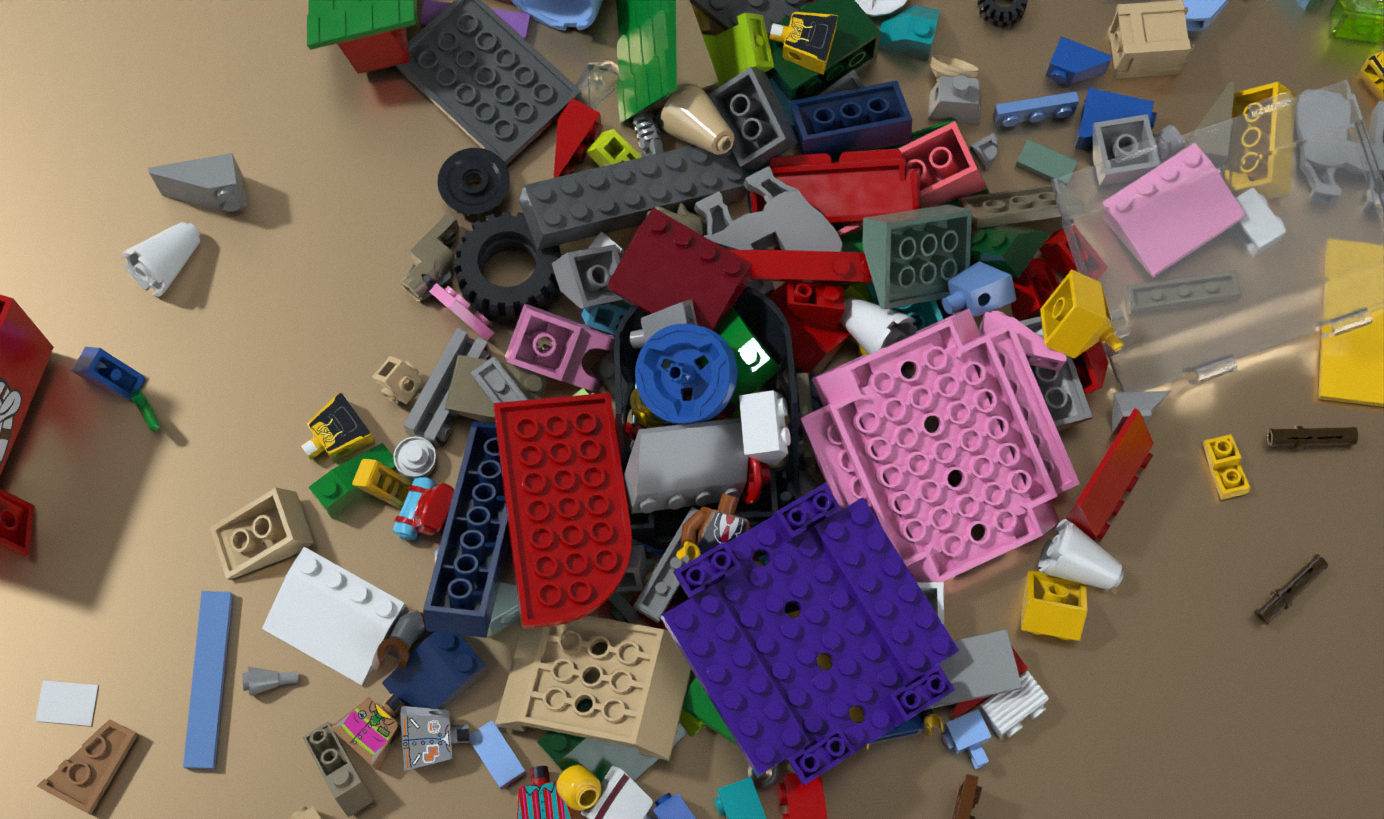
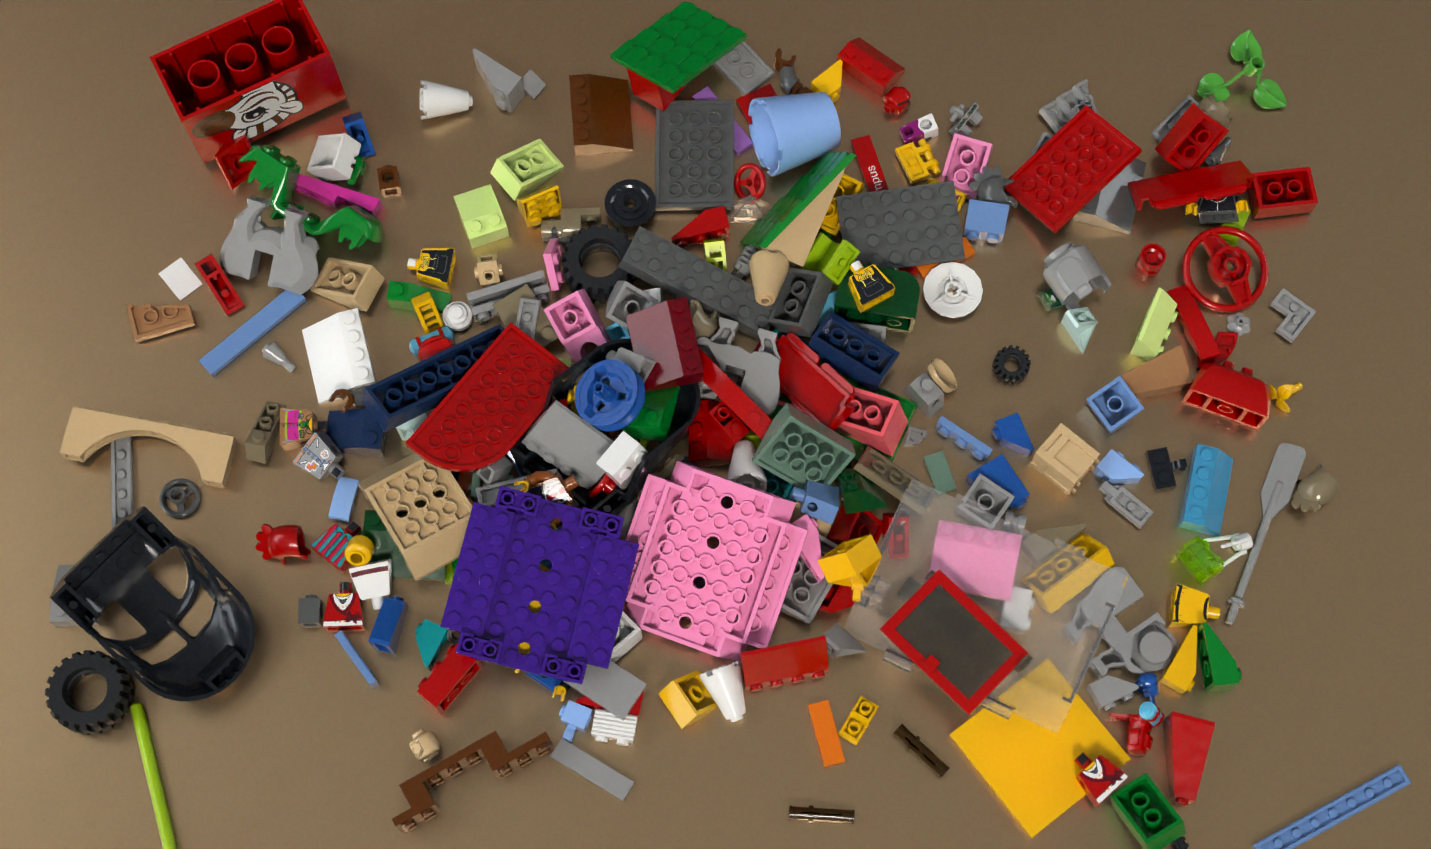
camera: 45 degrees right, 0 degrees up
teal slope [879,5,940,60] -> none
none -> red slope [194,253,244,315]
none -> light grey animal [220,196,320,295]
none -> green piece [238,144,383,250]
none -> dark pink slope [295,174,383,217]
none -> white piece [307,133,361,181]
none -> reddish brown brick [377,165,402,198]
none -> yellowish green slope [453,184,509,249]
none -> yellowish green slope [490,139,564,201]
none -> yellow slope [516,185,563,227]
none -> light grey slope [522,70,546,99]
none -> light grey tile [550,738,634,801]
none -> reddish brown slope [569,74,634,156]
none -> red piece [734,163,766,202]
none -> orange tile [807,700,845,768]
none -> clear smoke door [880,570,1033,715]
none -> light grey hinge [1098,480,1154,529]

